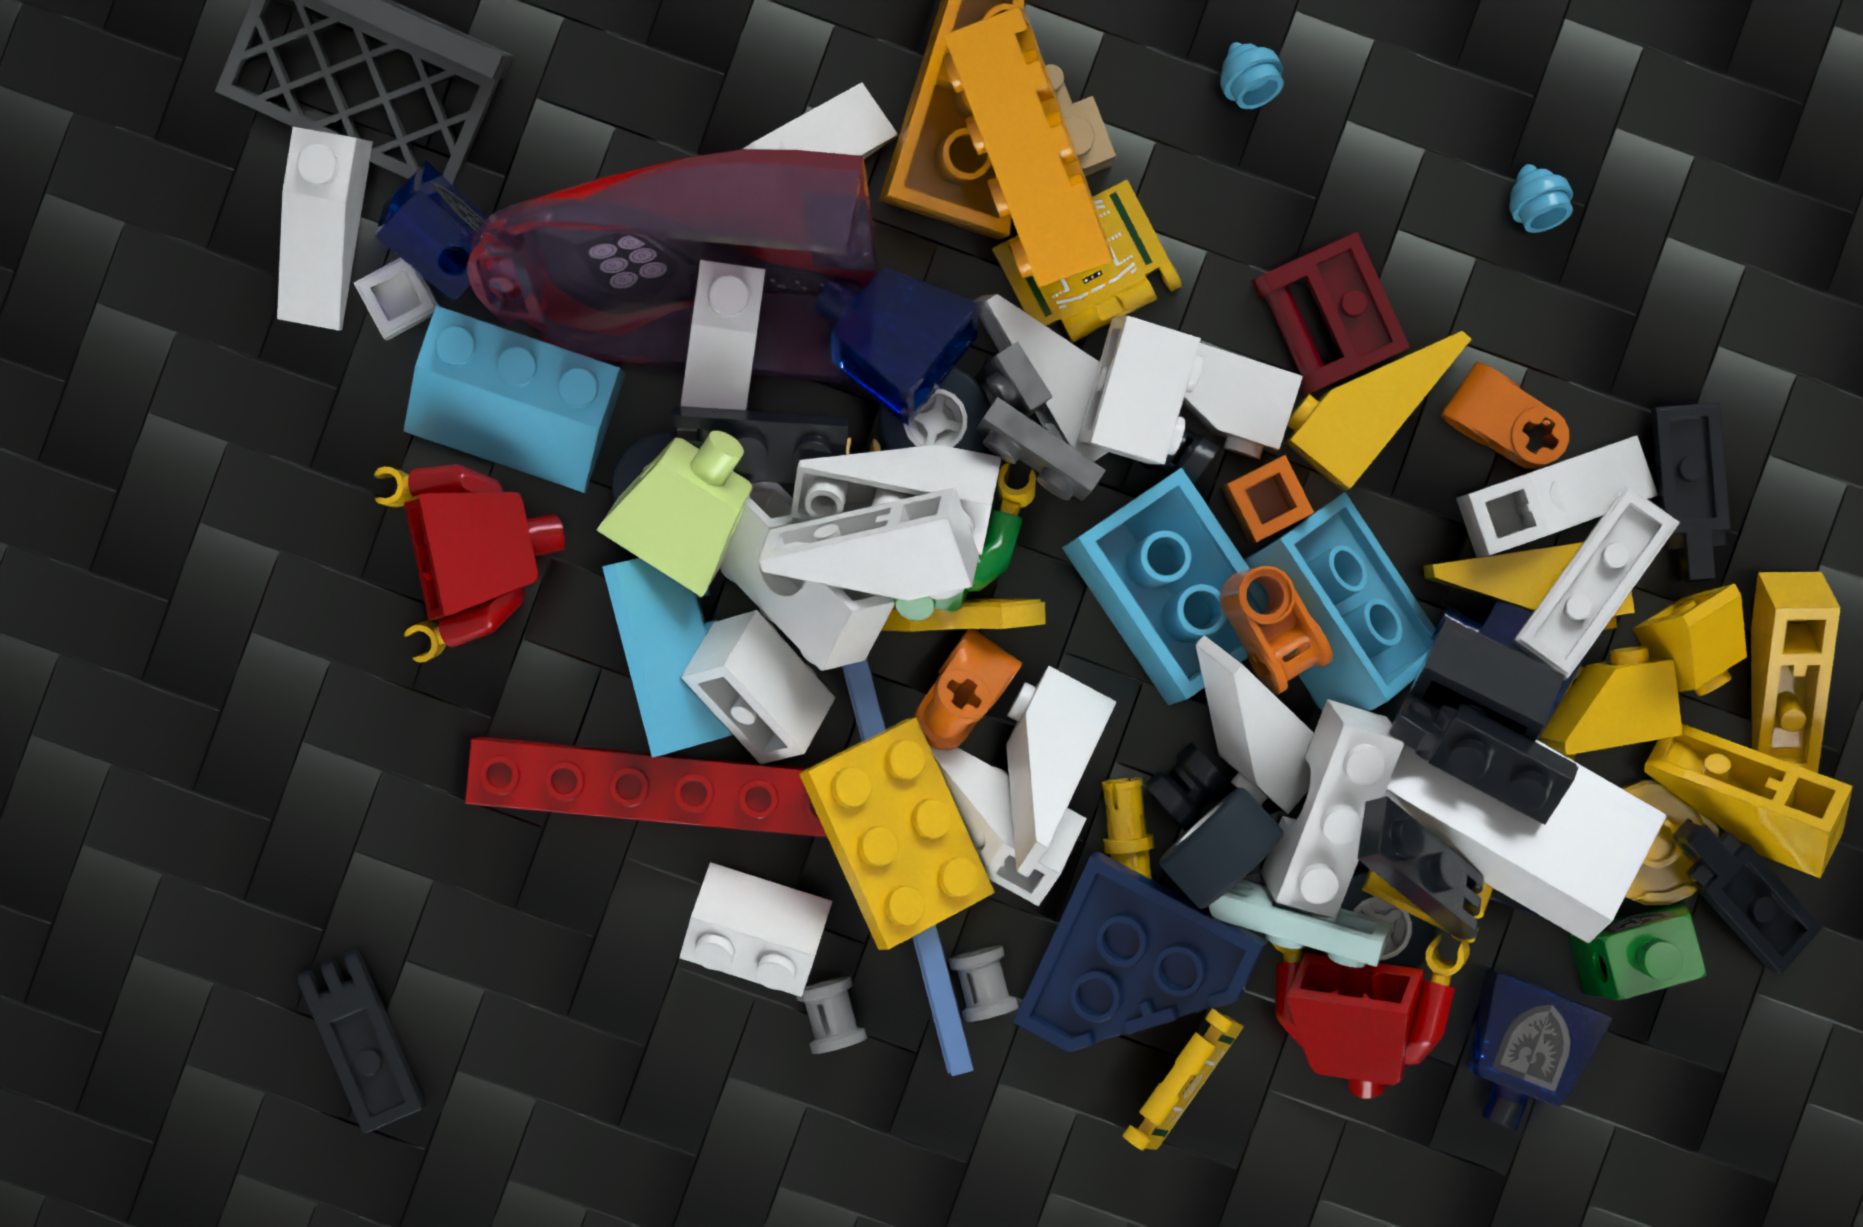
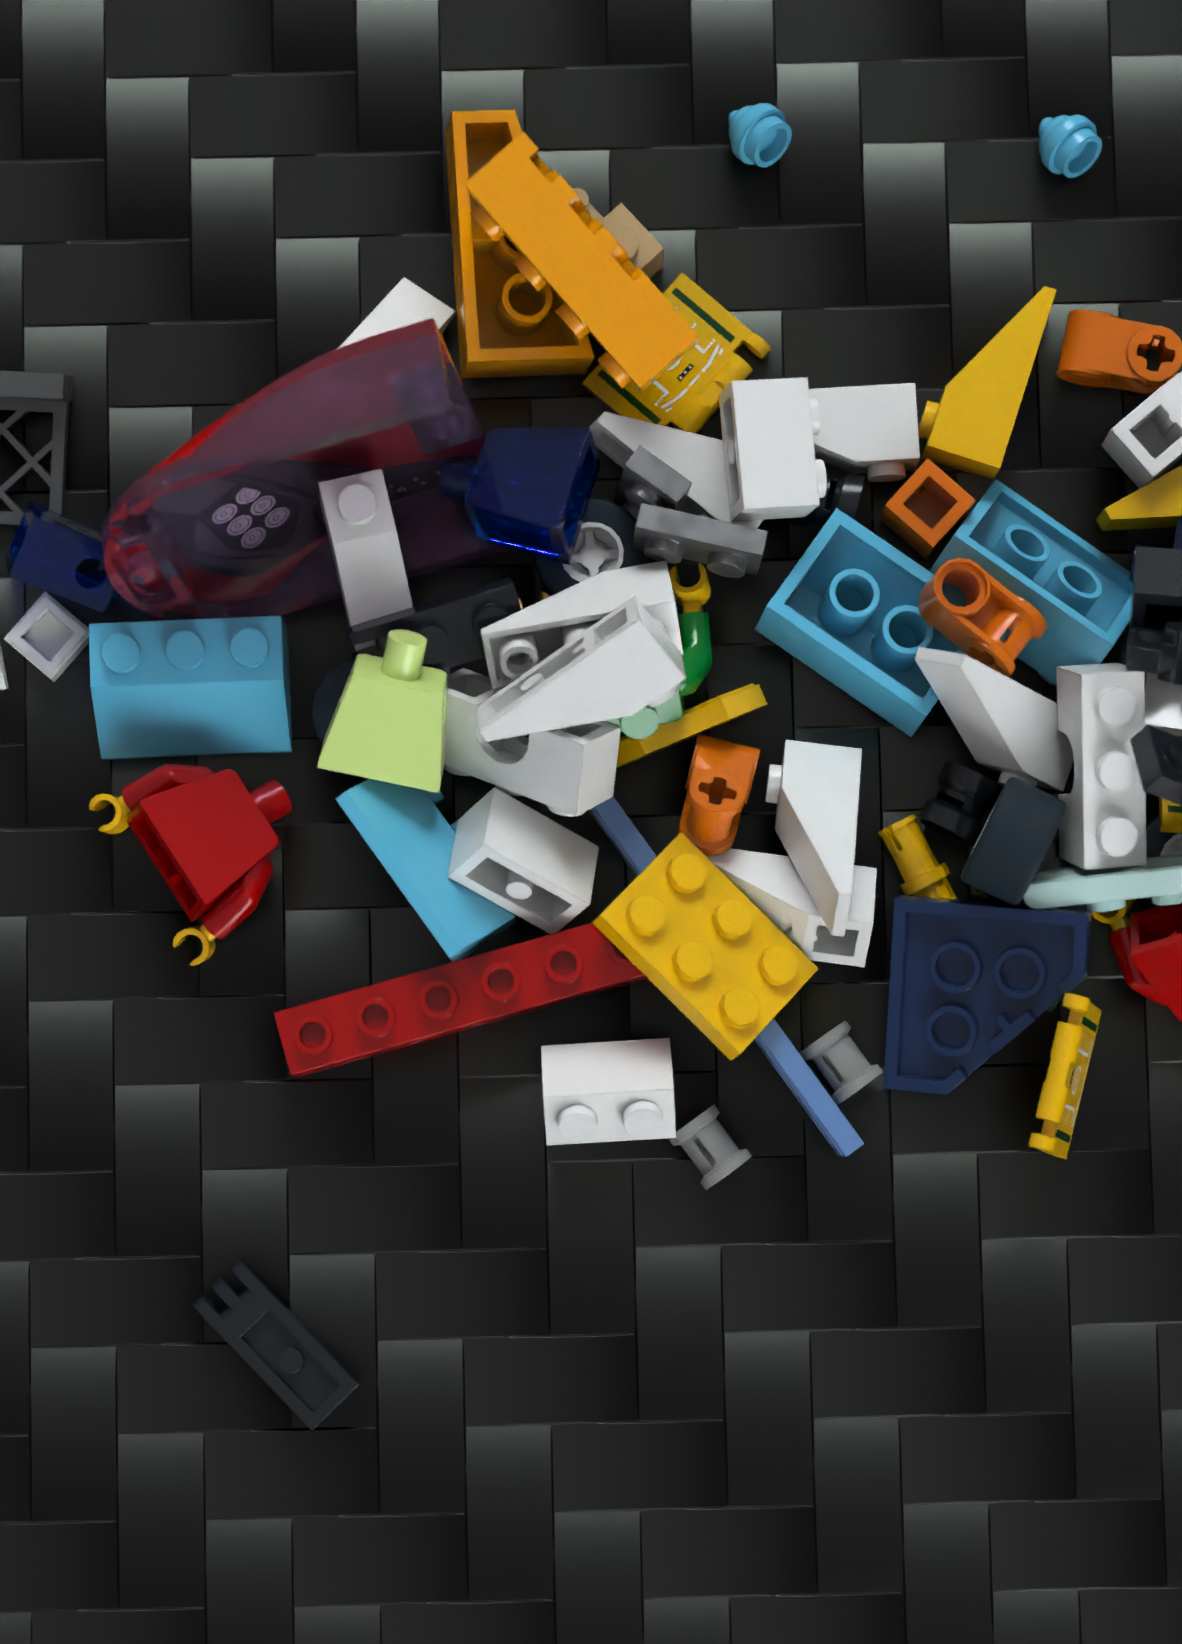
camera: 15 degrees left, 5 degrees down
dark red plate [1251,232,1410,397] -> none

